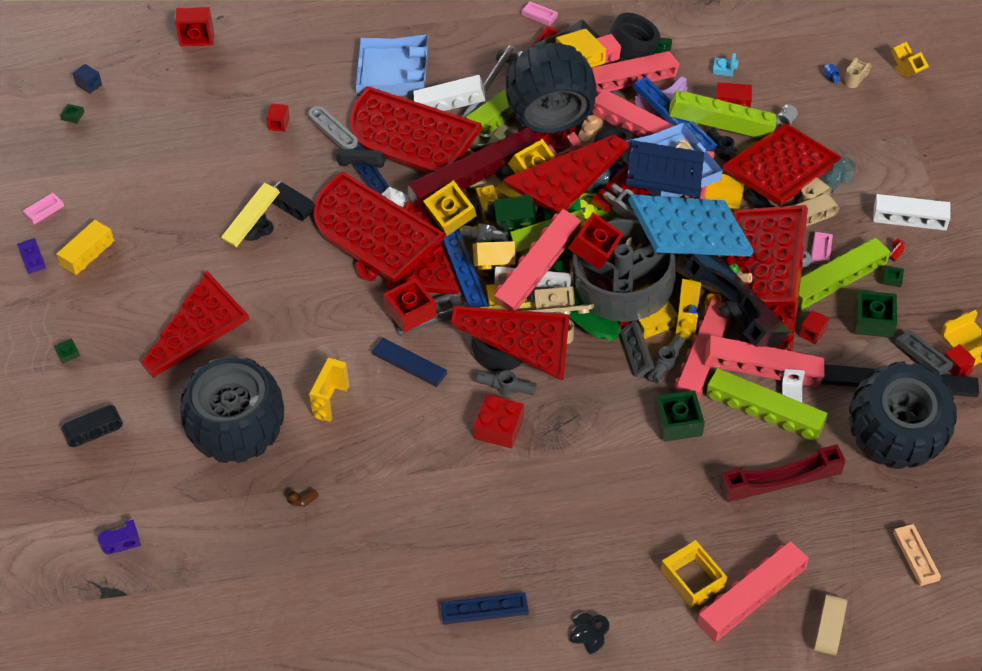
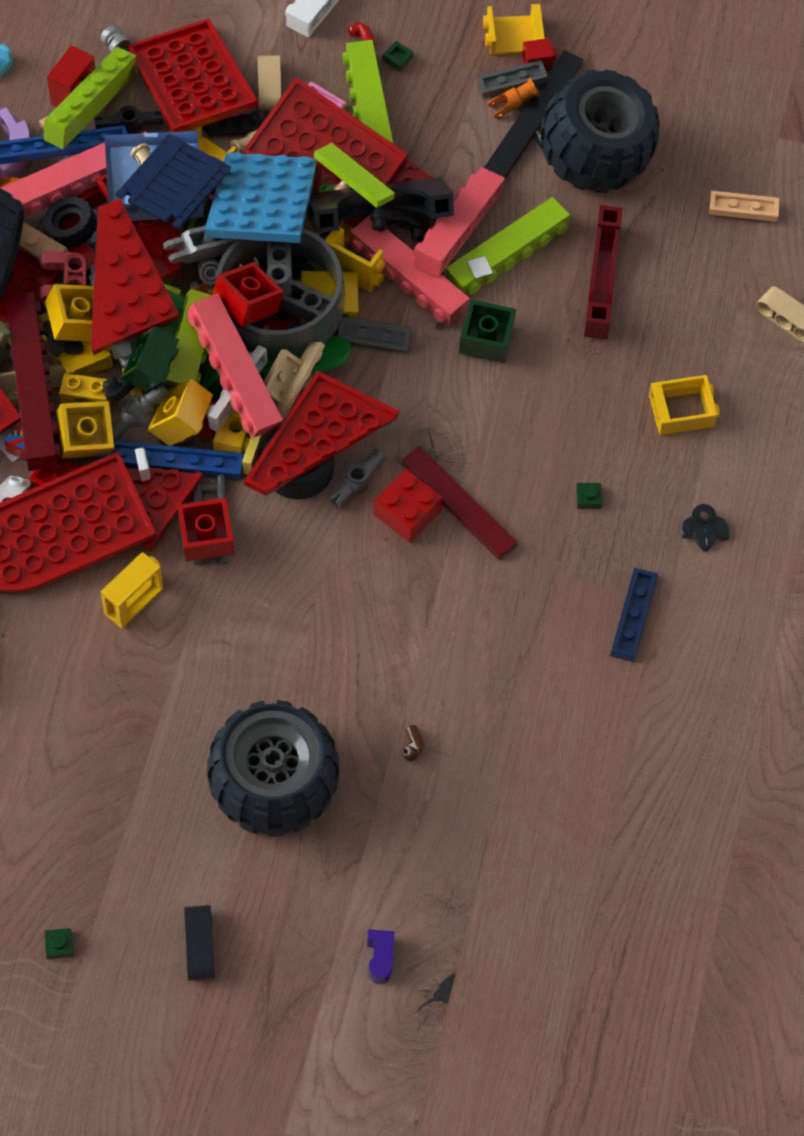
camera: 70 degrees left, 10 degrees up
red wing [141,271,249,378] -> none
yellow panel [309,358,349,422] -> none
red arm [355,261,378,282] -> none
dark blue tile [372,338,447,387] -> none
dark grey pin [648,334,685,384] -> none
coral brick [697,541,809,642] -> none
white bracket [782,369,805,402] -> none
tan piece [798,178,832,204] -> none
red brick [799,310,829,345] -> none
clear light blue plate [825,157,856,194] -> none
dark green brick [854,290,897,338] -> none
none -> yellow window [100,552,163,628]
none -> white tile [135,448,151,481]
none -> lime tile [314,143,395,208]
none -> dark red tile [401,446,517,560]
none -> white sticker [468,256,492,278]
none -> orange piece [488,78,540,119]
none -> dark green plate [576,483,602,509]

